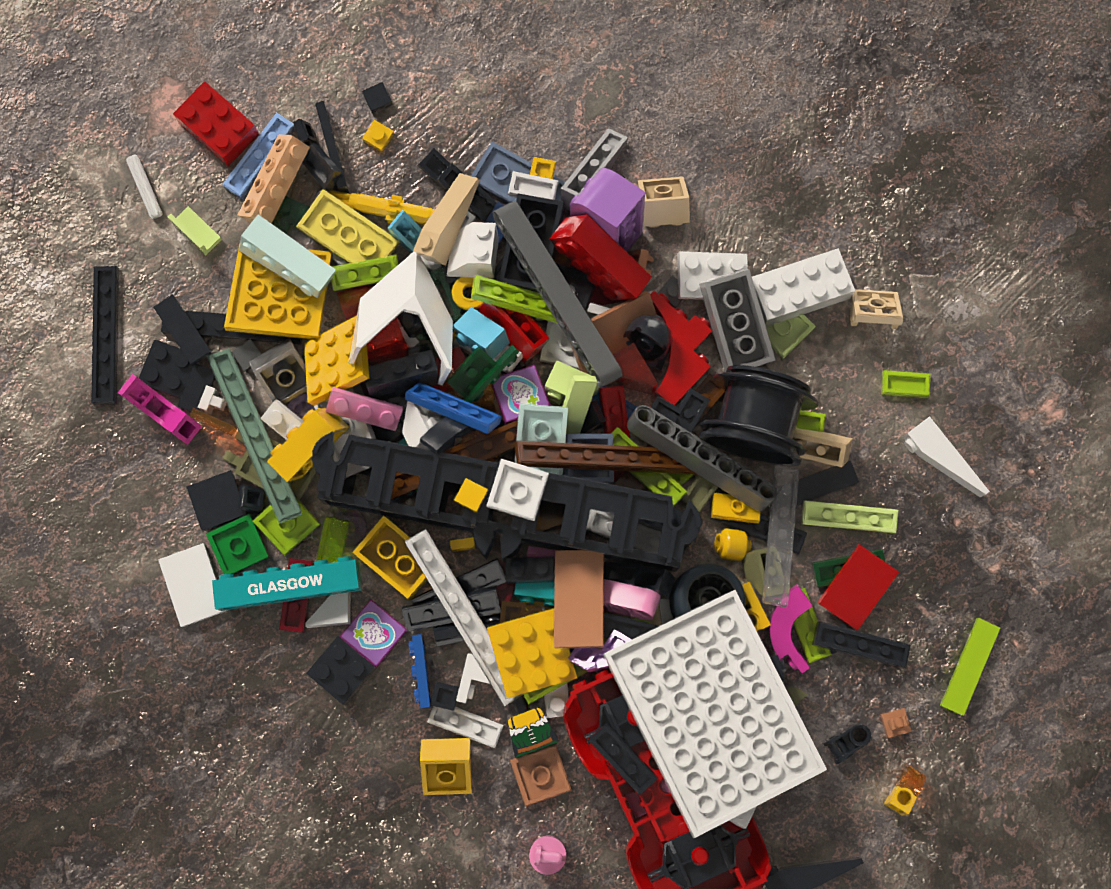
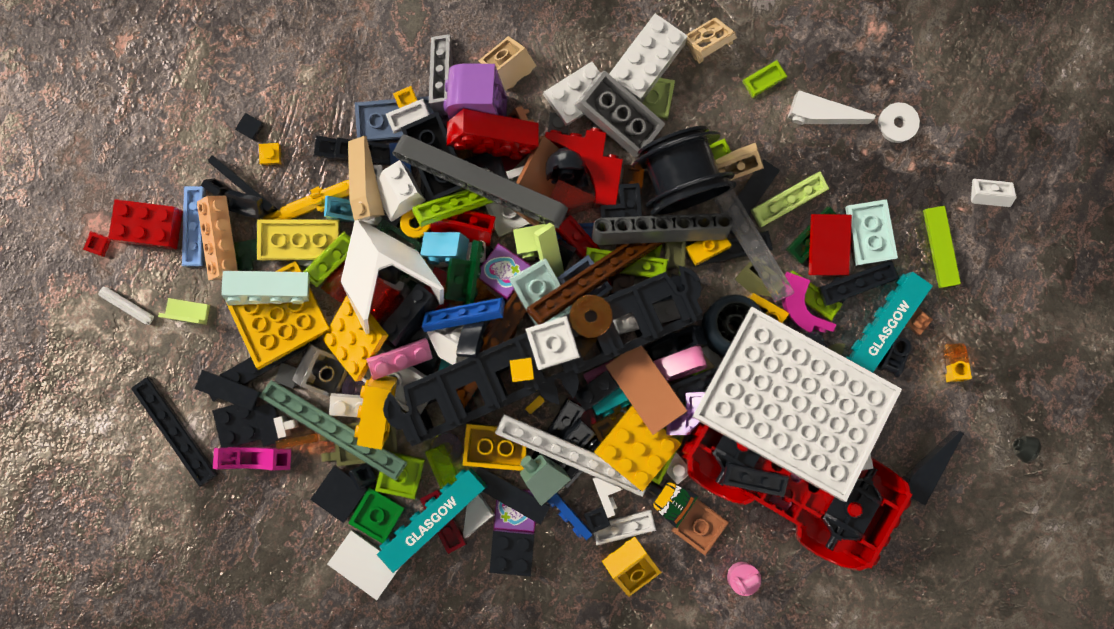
camera: 30 degrees left, 5 degrees up
yellow head [714,528,751,561] -> none
none -> red tile [83,231,111,257]
none -> black tile [476,467,551,525]
none -> sand green torso [520,454,571,506]
none -> clear orange tile [570,295,612,338]
none -> light aqua plate [845,199,898,266]
none -> teal brick [845,272,933,373]
none -> white tile [878,102,920,143]
none -> white slope [971,179,1016,207]

